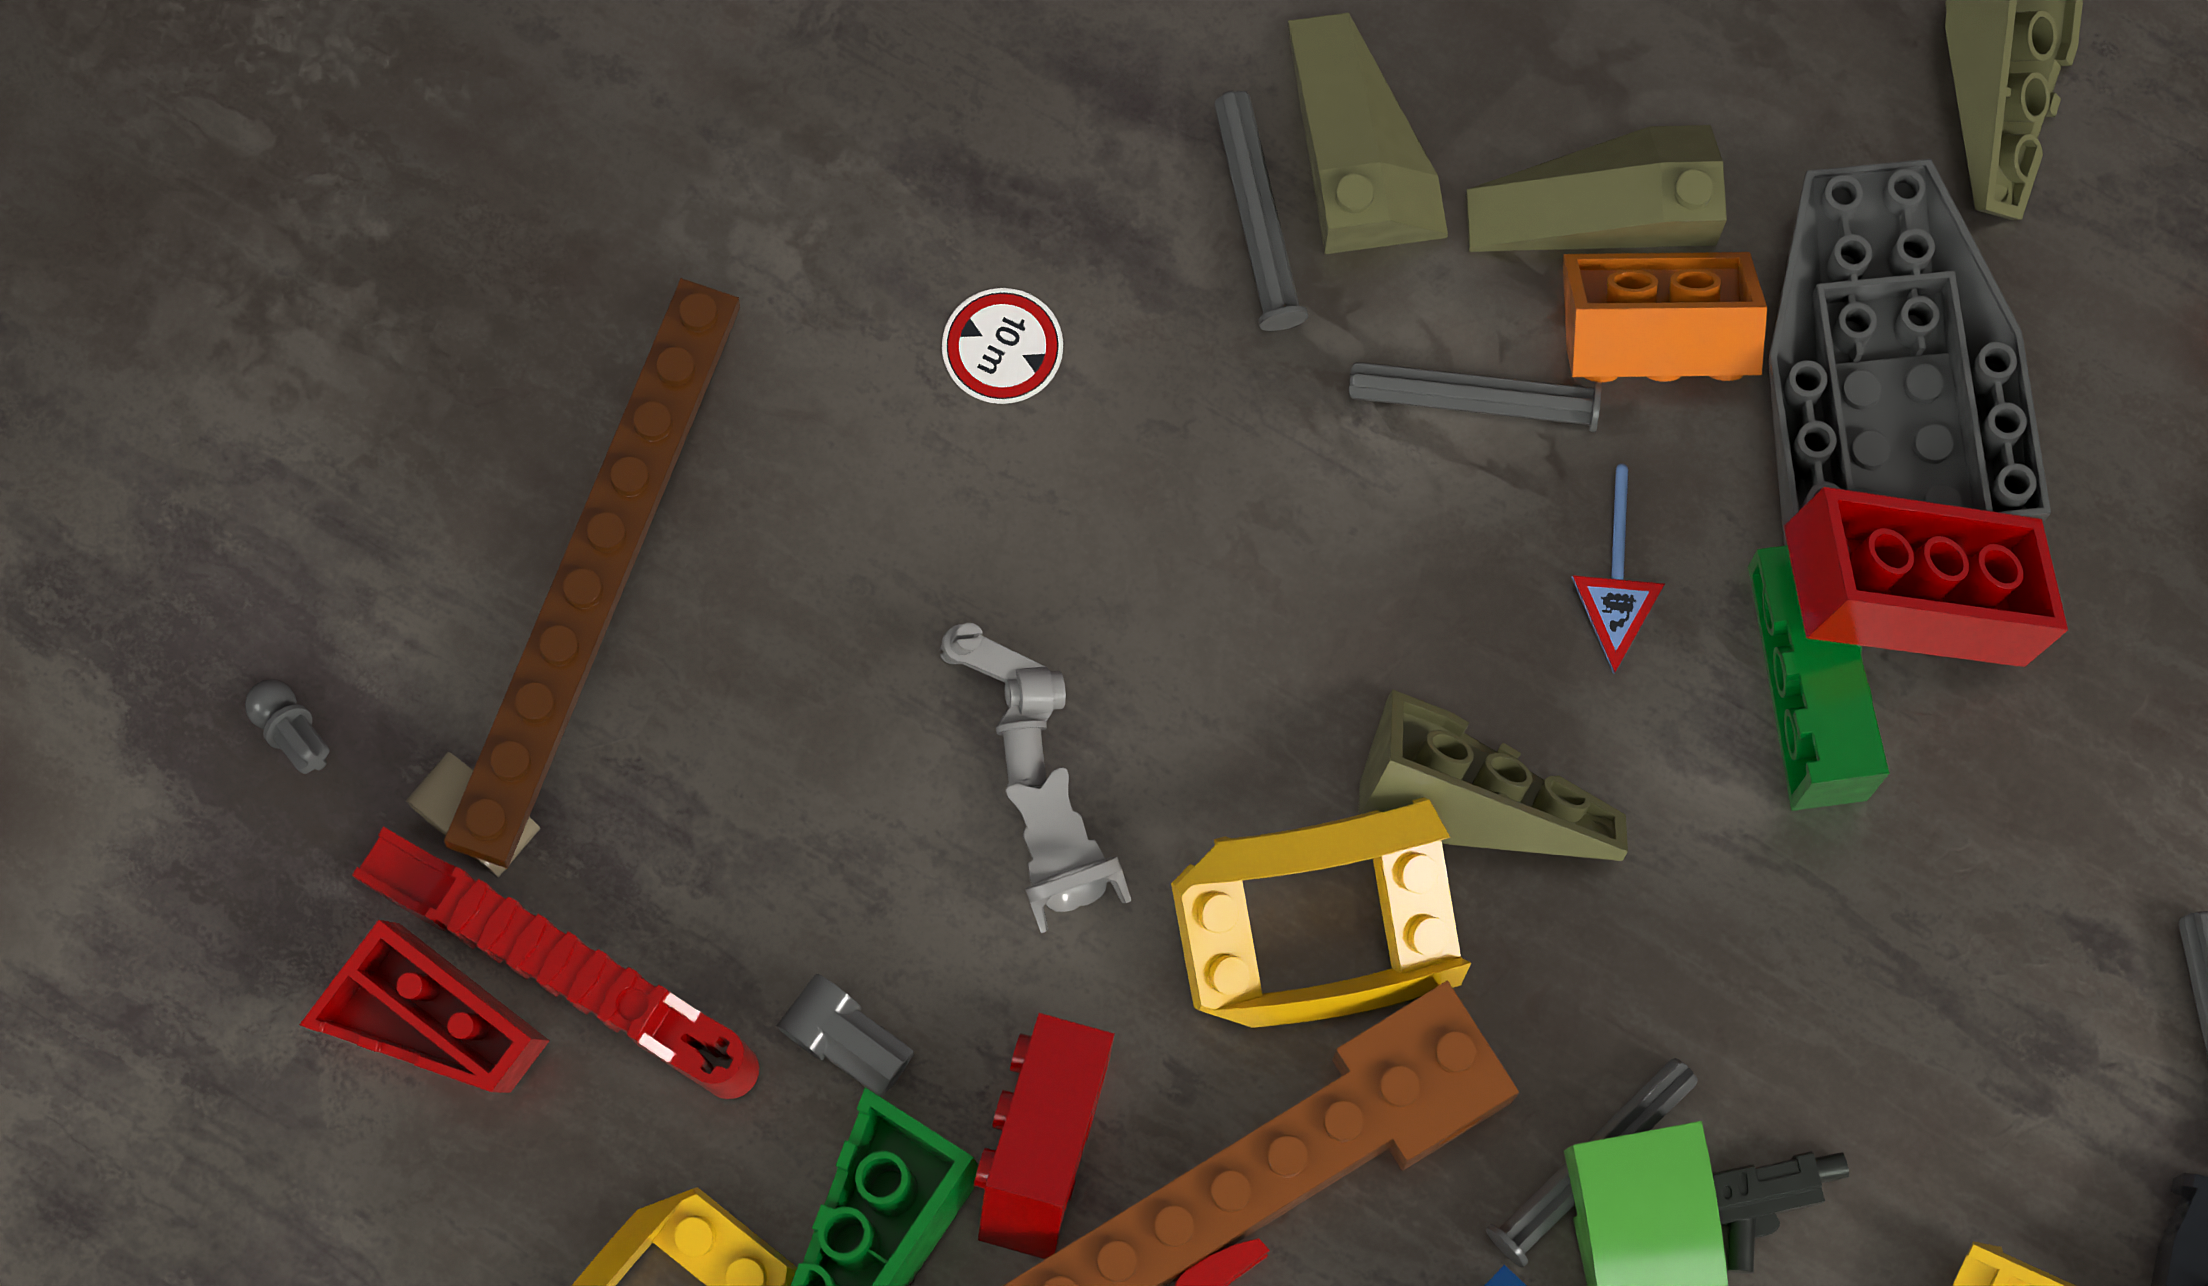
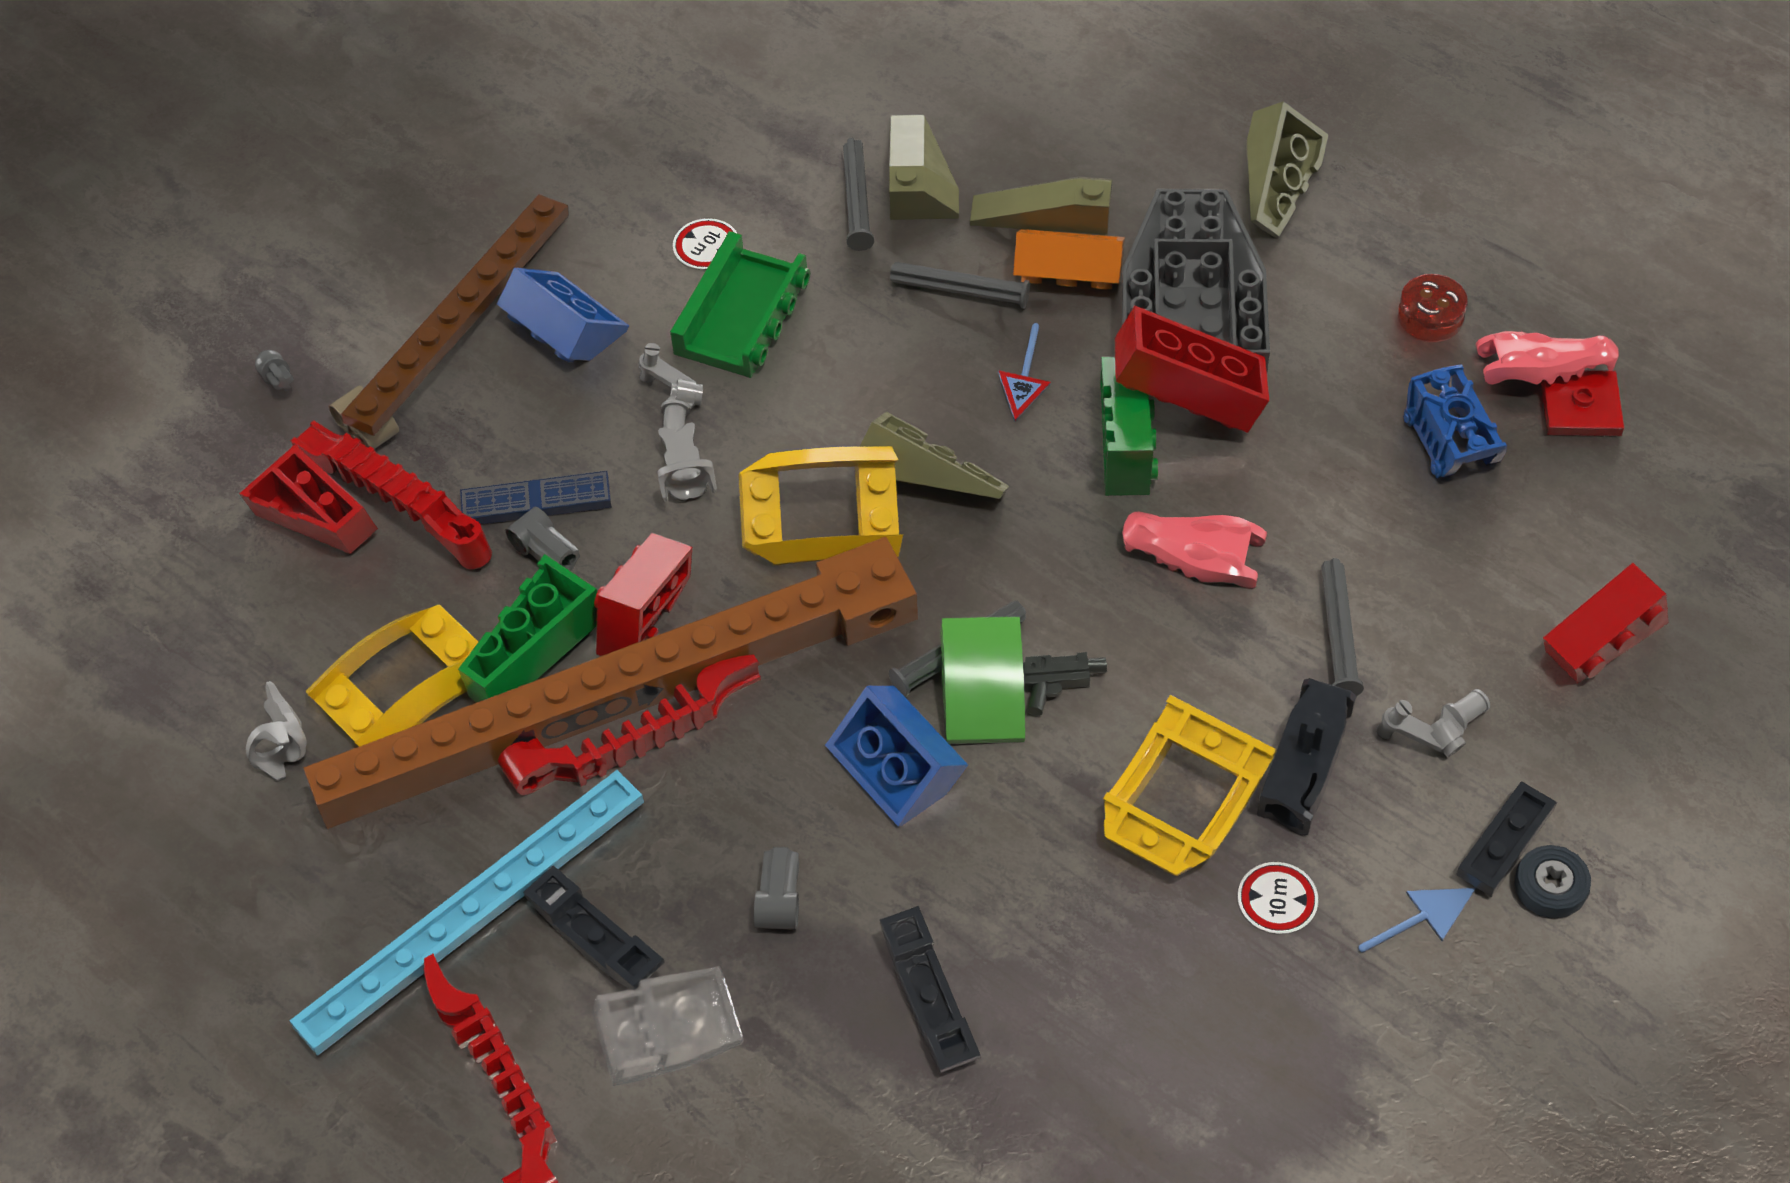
camera: 10 degrees right, 20 degrees down
none -> dark blue tile [460,471,612,525]
none -> blue slope [497,267,629,362]
none -> green panel [670,231,811,378]
none -> coral animal [1122,511,1267,589]

